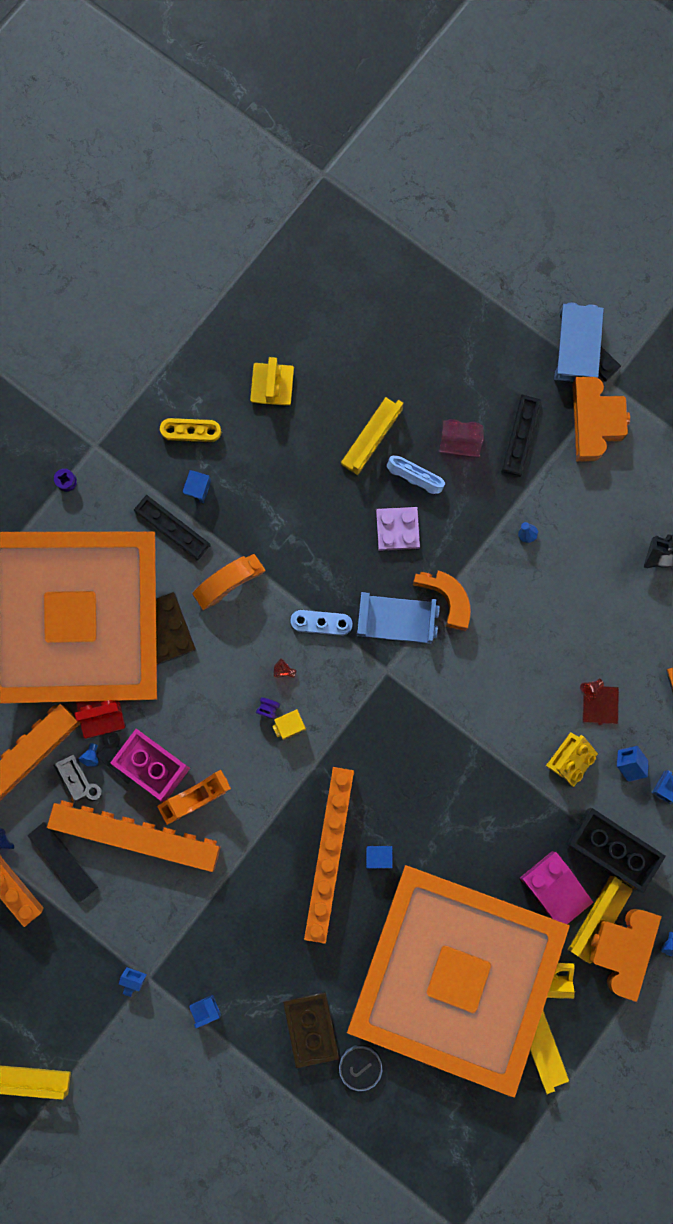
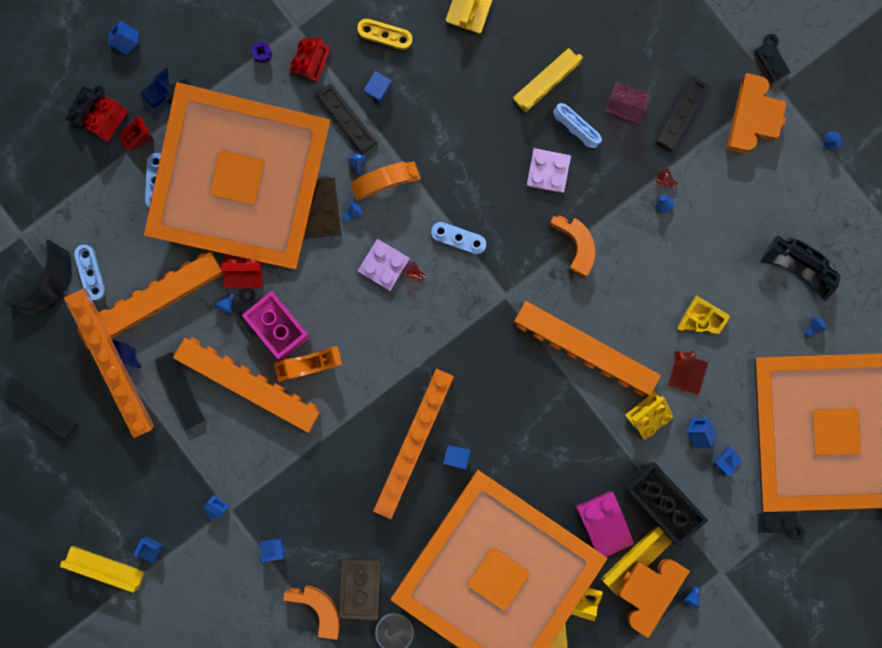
camera: 15 degrees right, 5 degrees up
hinge [53,755,101,803] -> none
dark purple wheel [256,697,280,720] -> none
yellow brick [272,709,306,740] -> none
medium blue panel [357,592,439,644] -> none
medium blue panel [554,303,604,382] -> none
none -> blue panel [133,537,163,563]
none -> orange arch [283,585,340,640]
none -> red bracket [289,38,331,83]
none -> blue rock [342,201,364,222]
none -> blue rock [348,154,366,175]
none -> lavender plate [358,239,410,291]
none -> orange brick [514,301,661,397]
none -> clear red rock [656,168,678,188]
none -> yellow slope [677,295,730,334]

